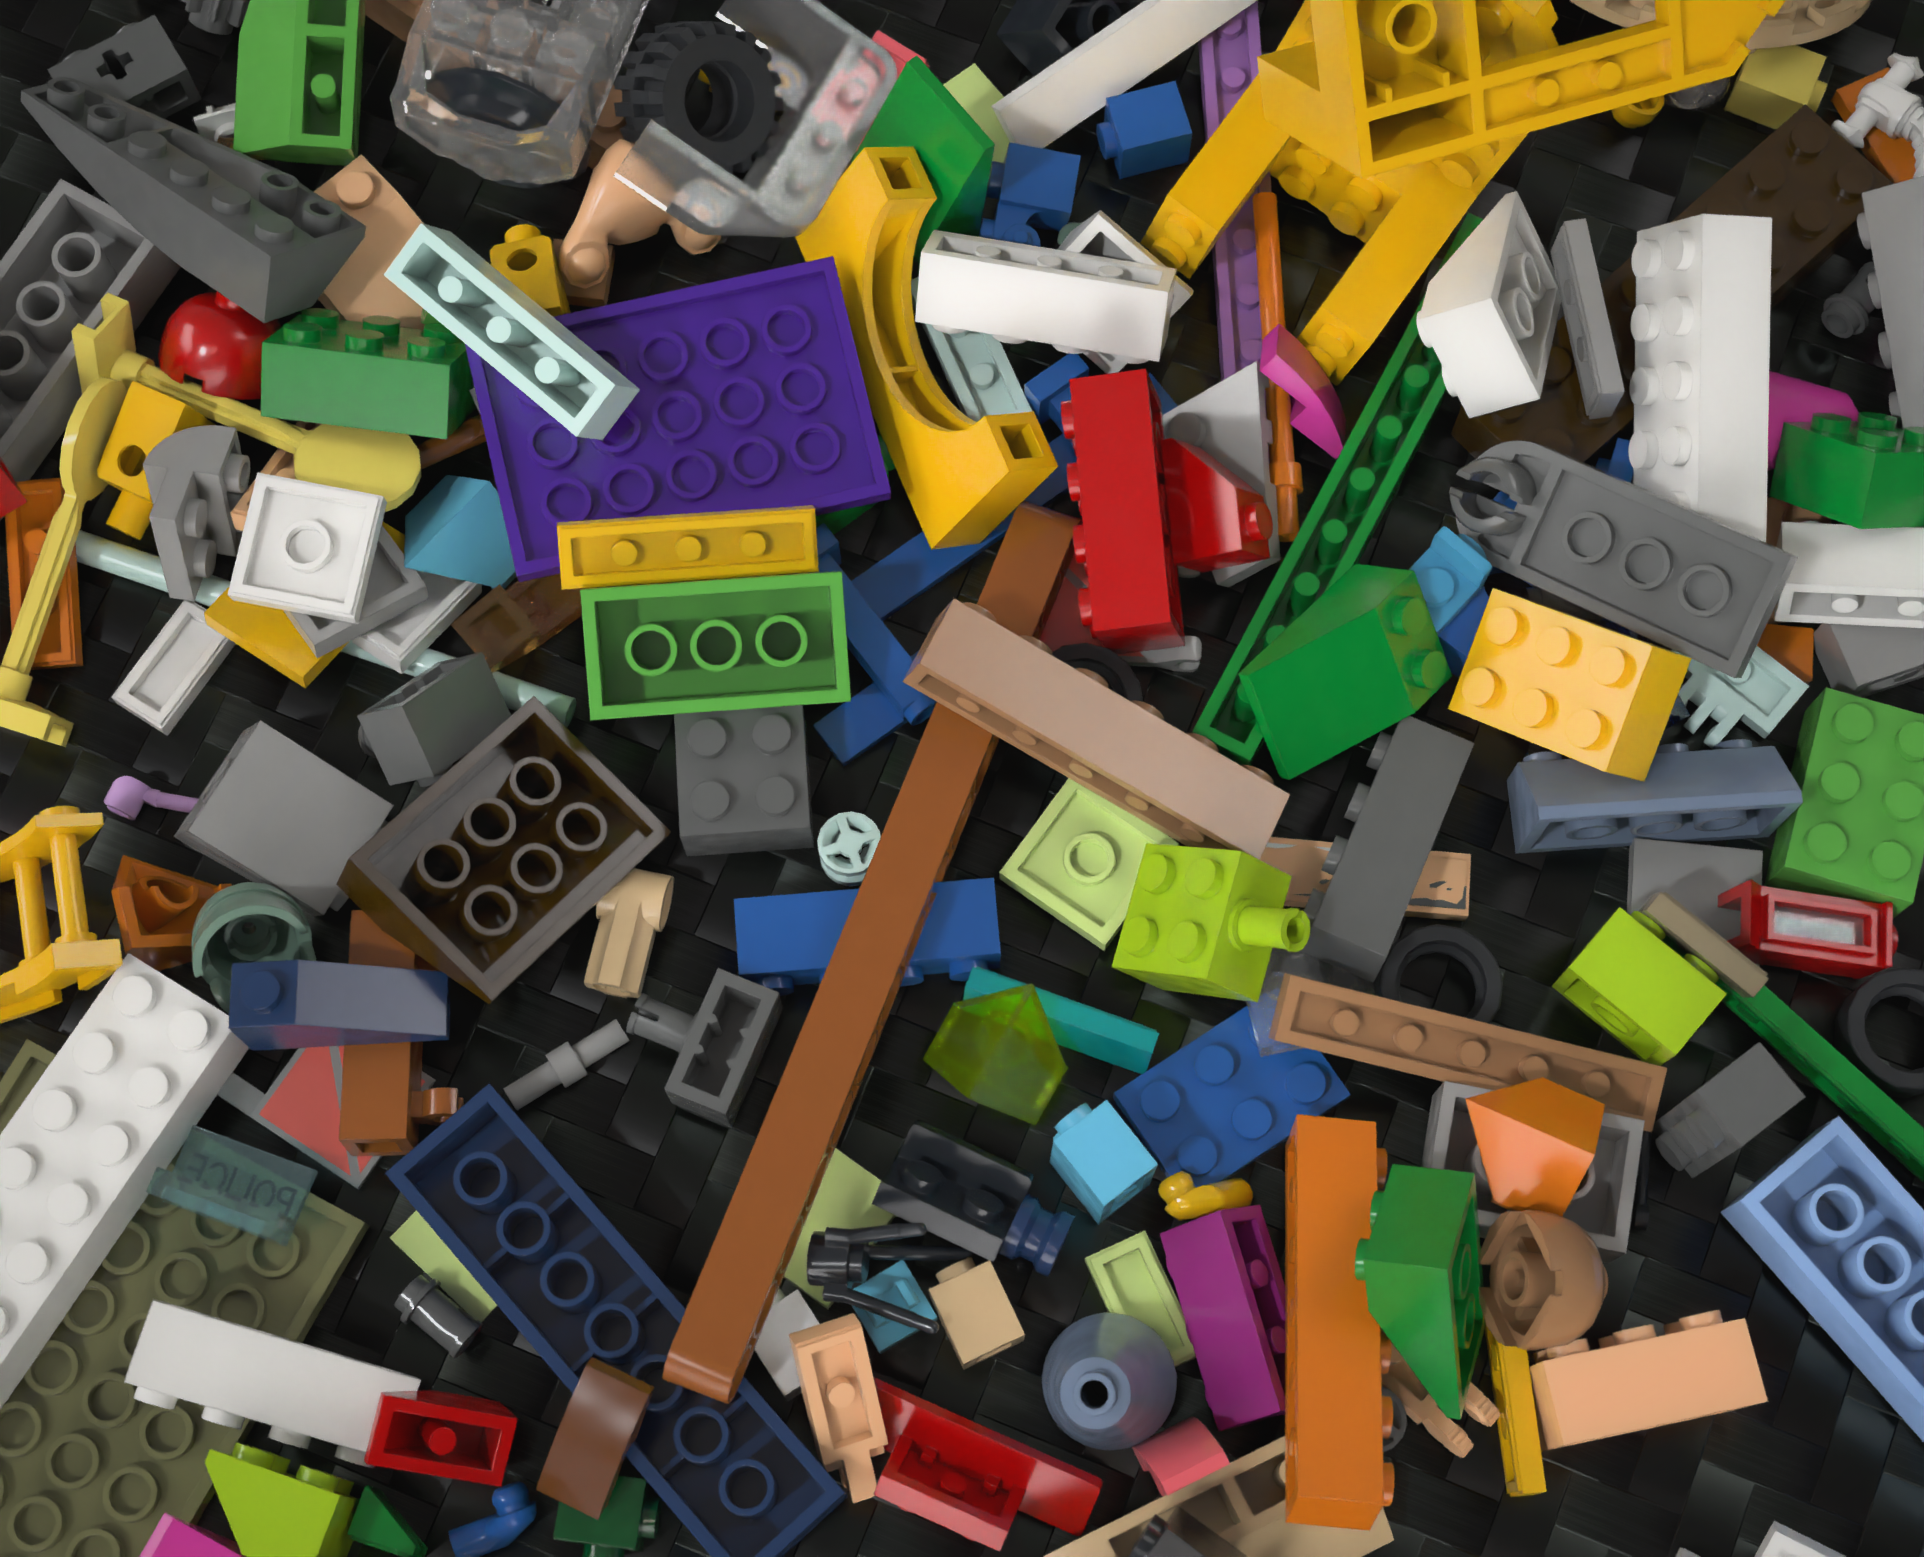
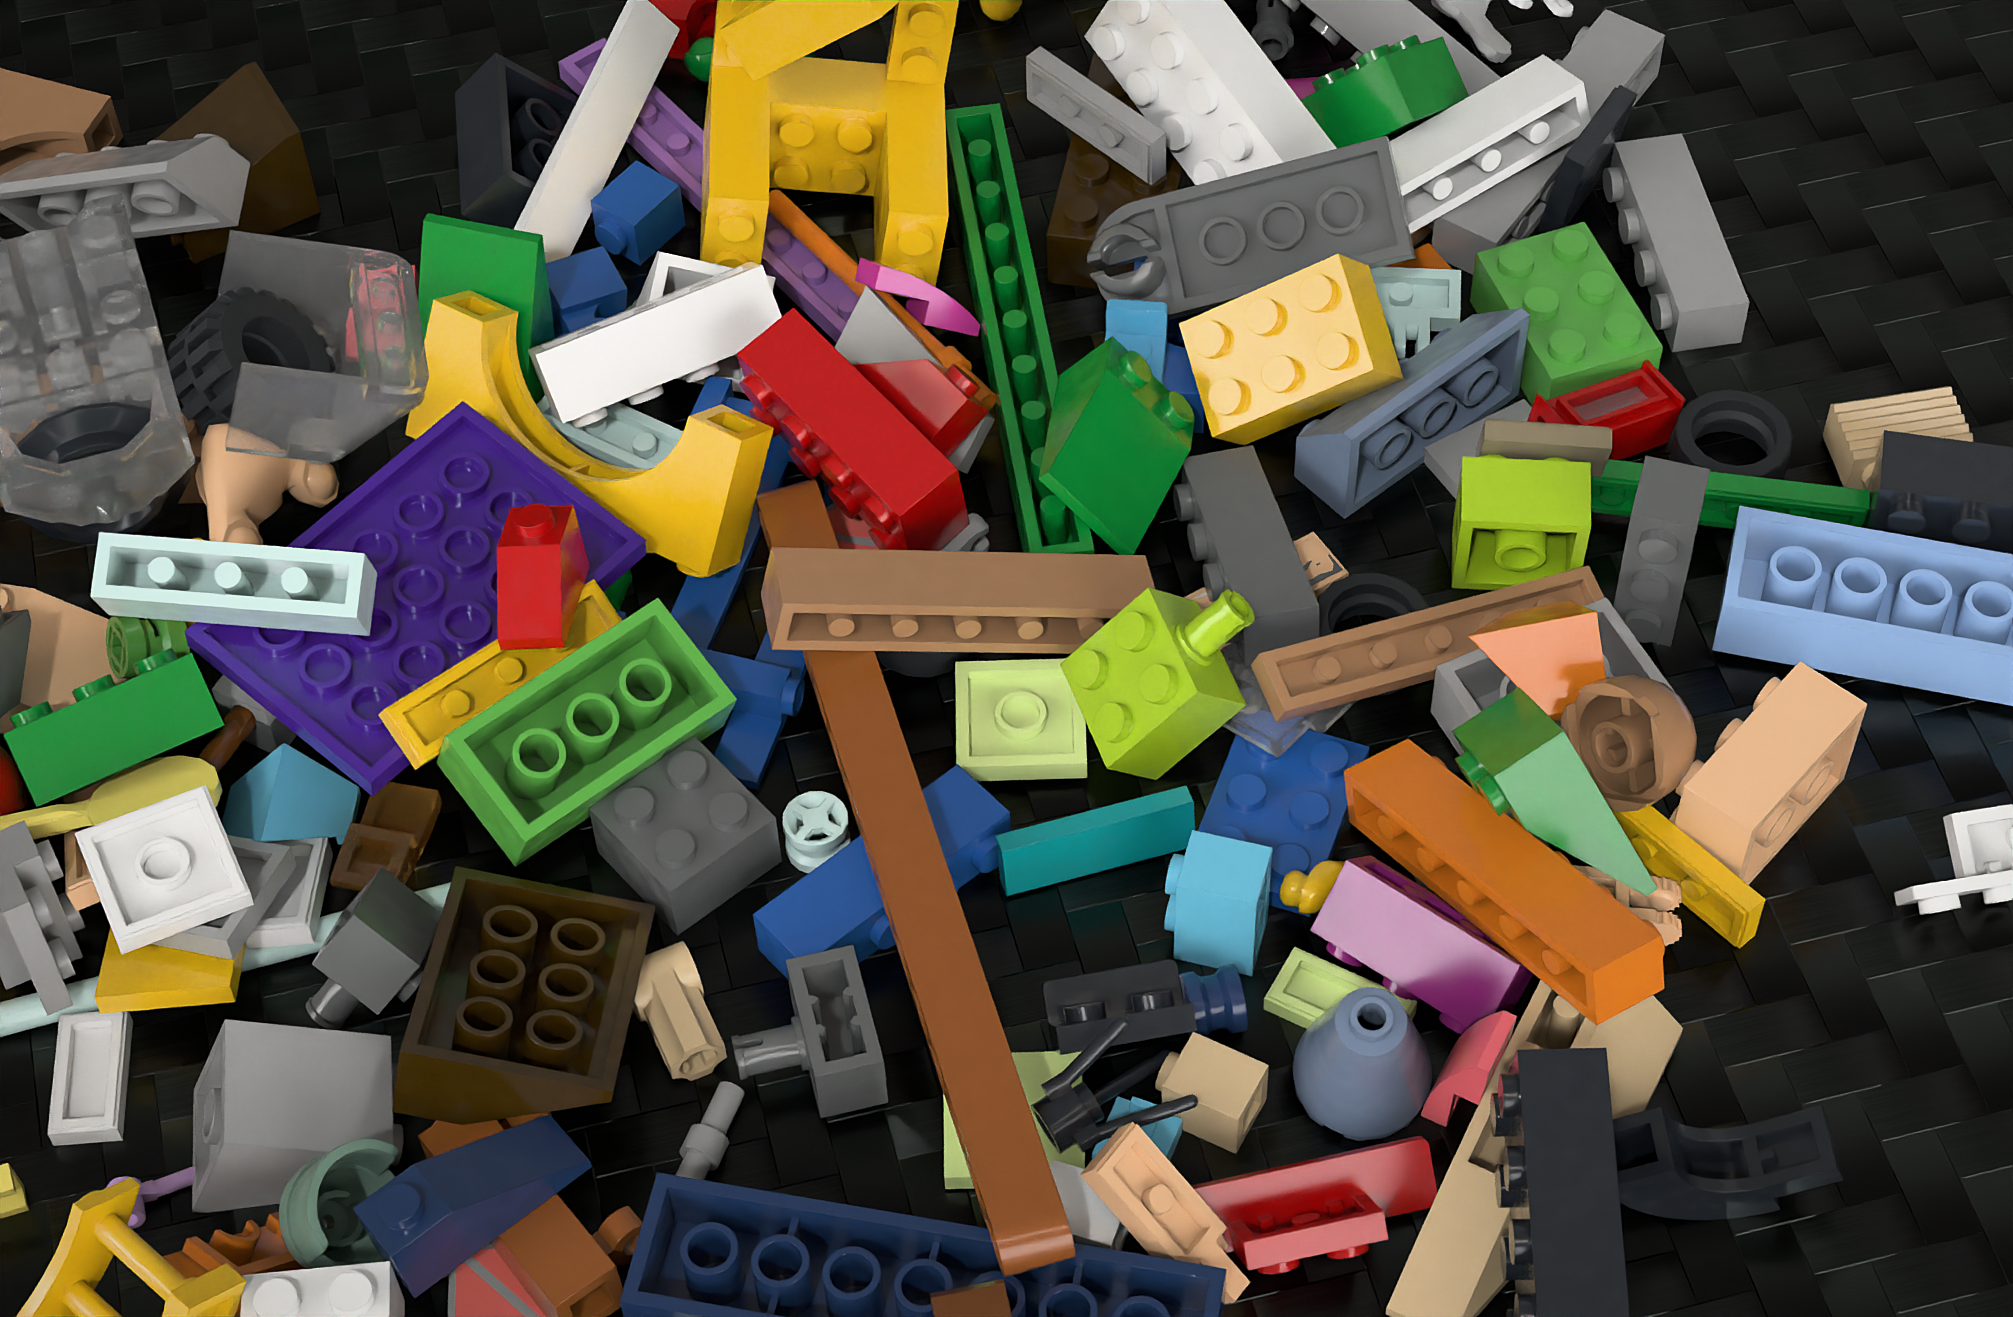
camera: 35 degrees left, 20 degrees down
clear neon green slope [923,983,1068,1125] -> none
white slope [1417,191,1561,418] -> none
none -> red slope [497,503,590,650]

